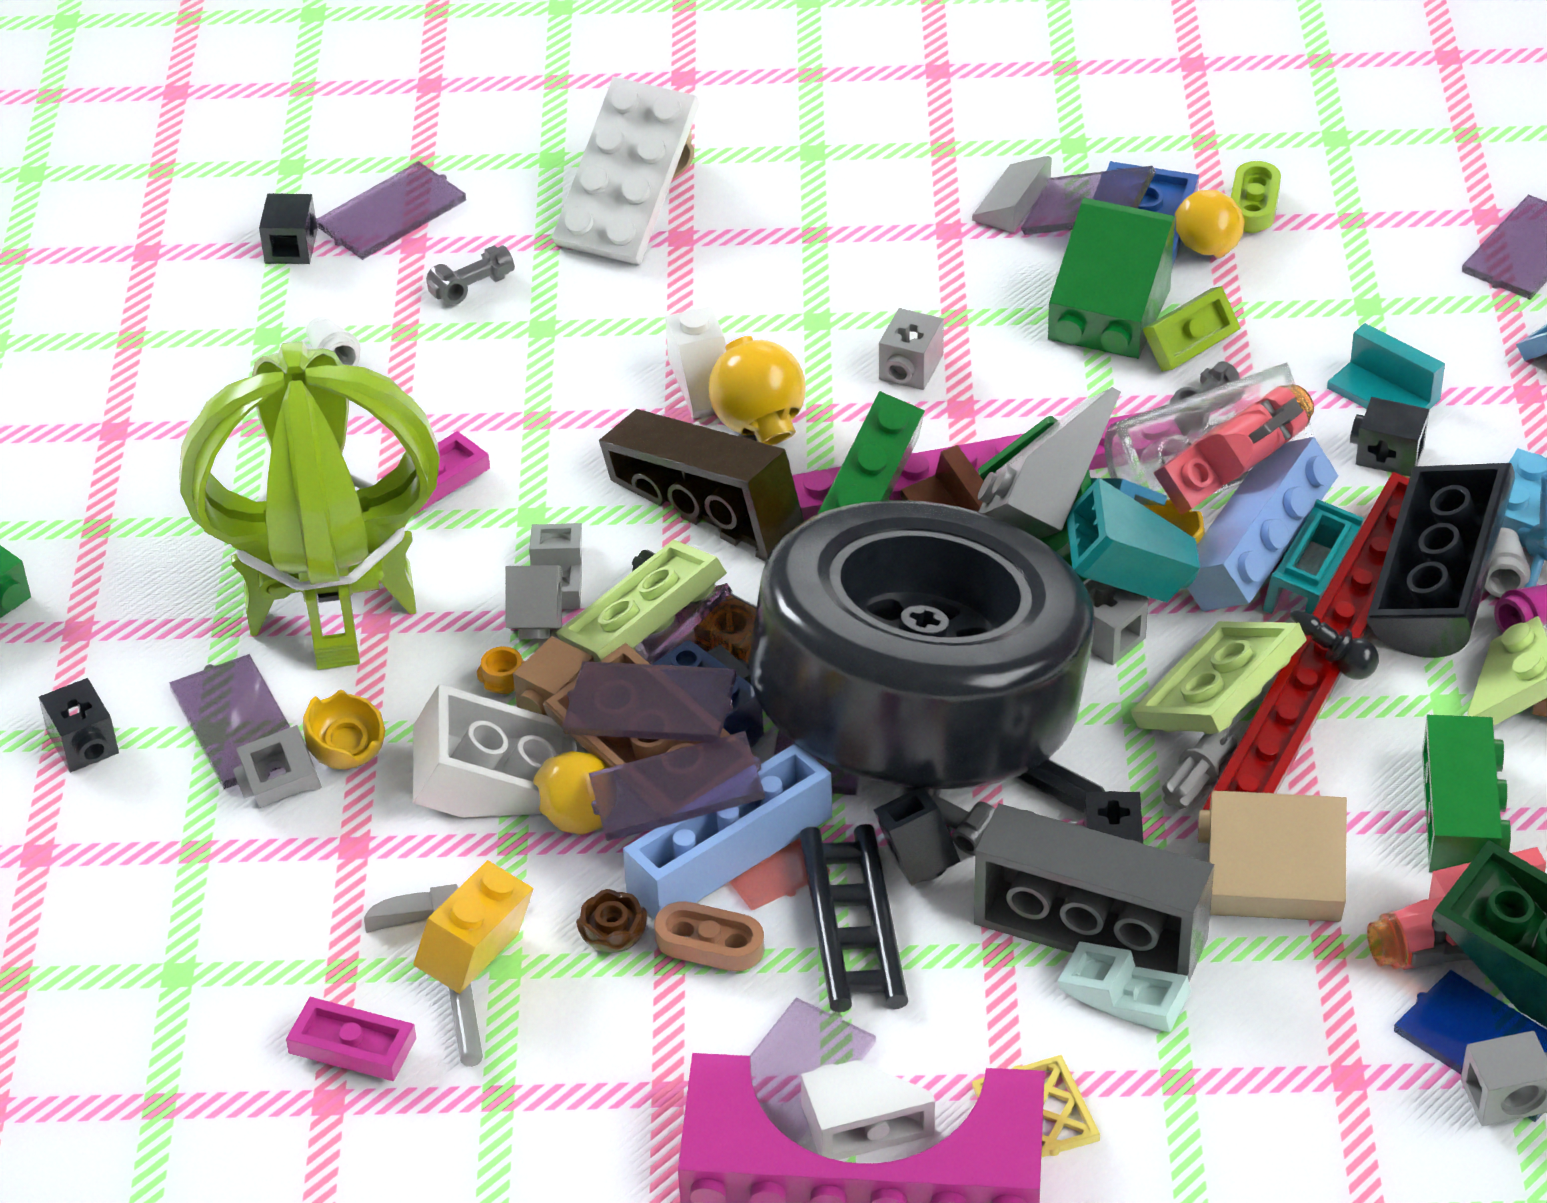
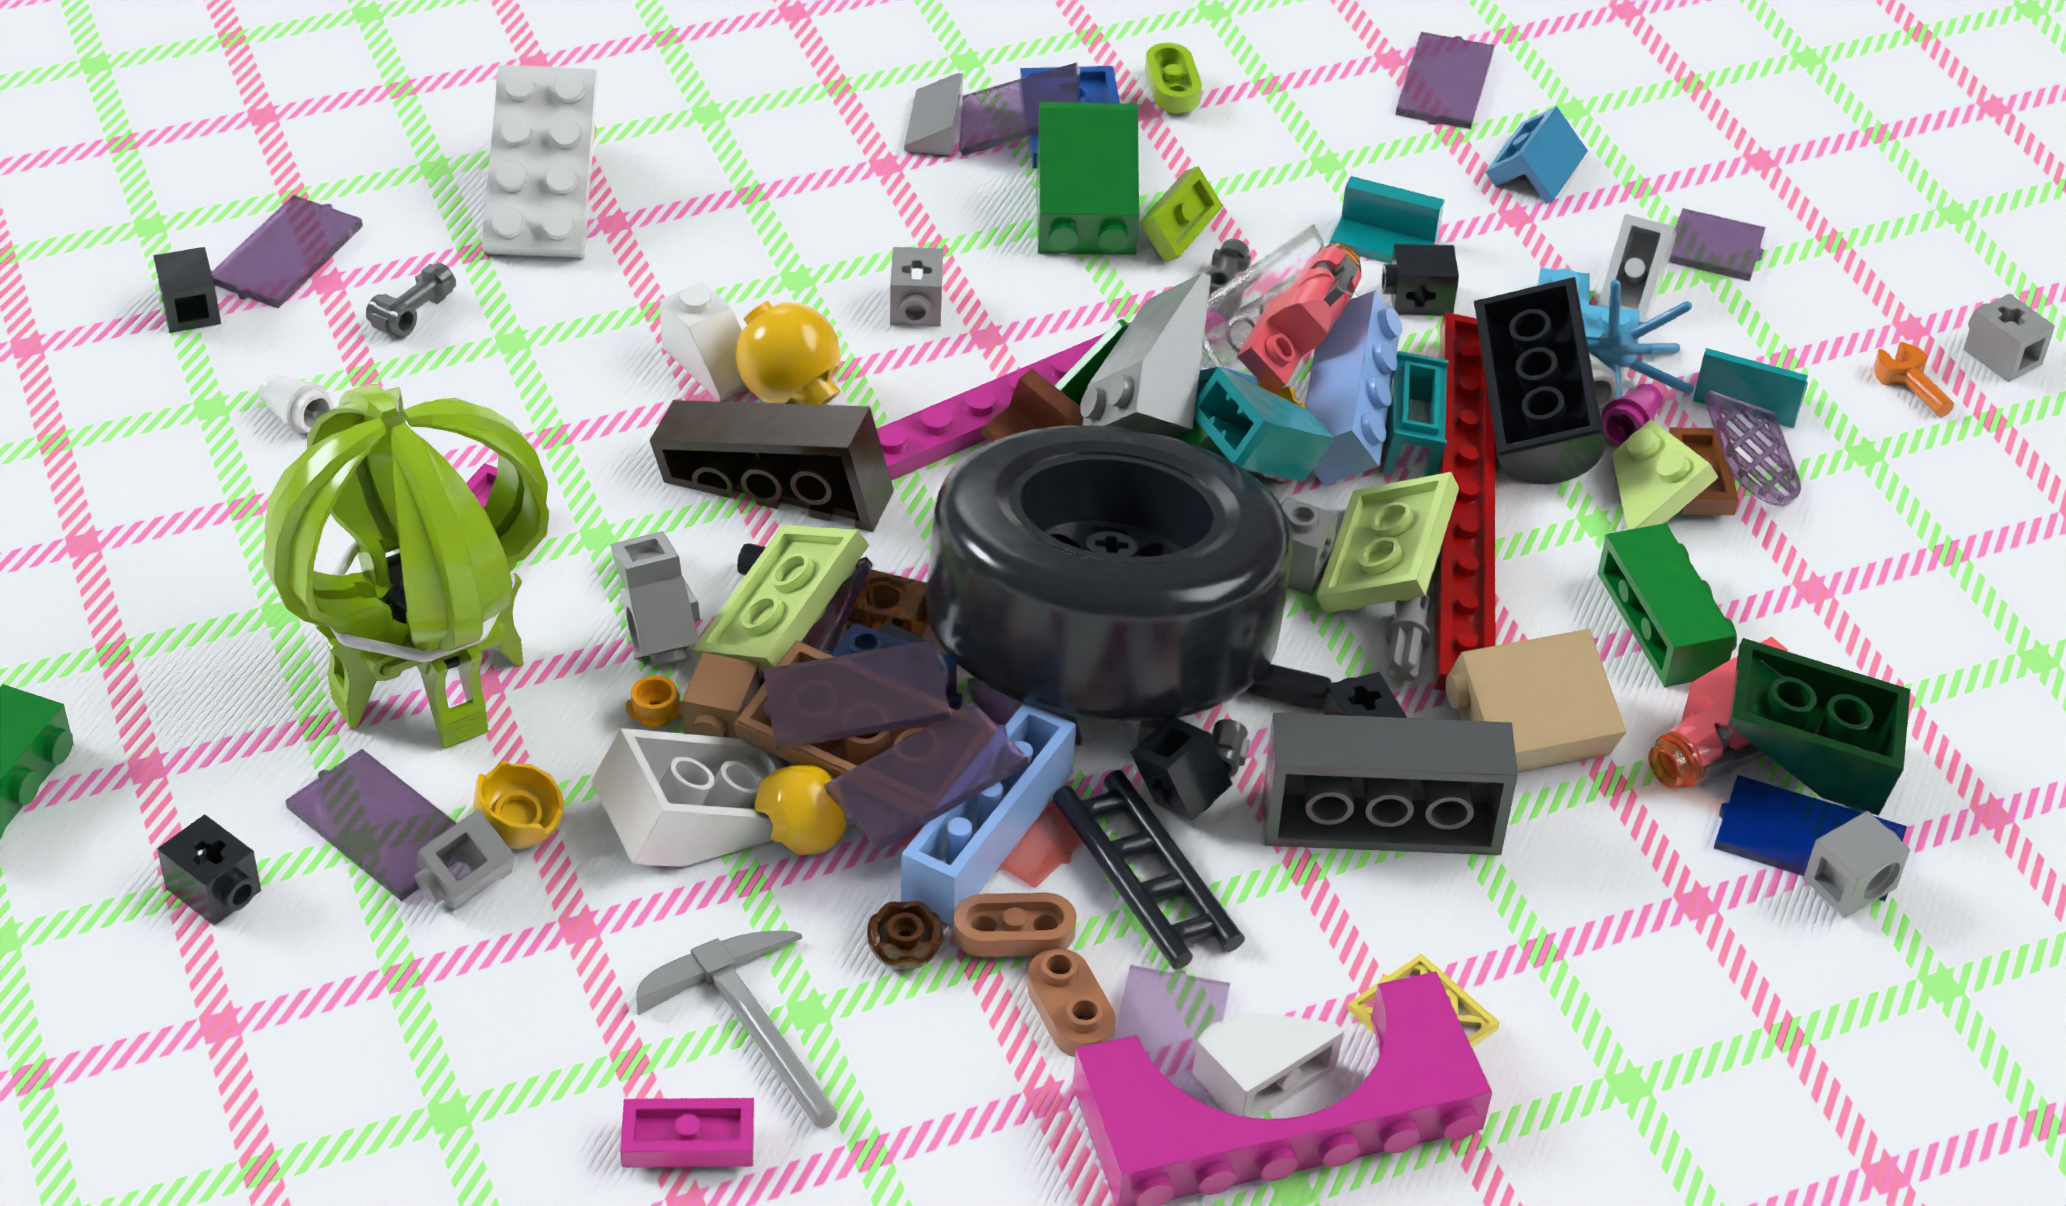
camera: 25 degrees left, 0 degrees up
yellow brick [413,860,534,994] -> none
green brick [818,391,925,514] -> none
light aqua slope [1057,941,1191,1032] -> none
yellow hair [1175,190,1245,259] -> none
black bar [1290,609,1379,680] -> none
none -> nougat plate [1027,948,1116,1058]
none -> light grey brick [1282,497,1338,596]

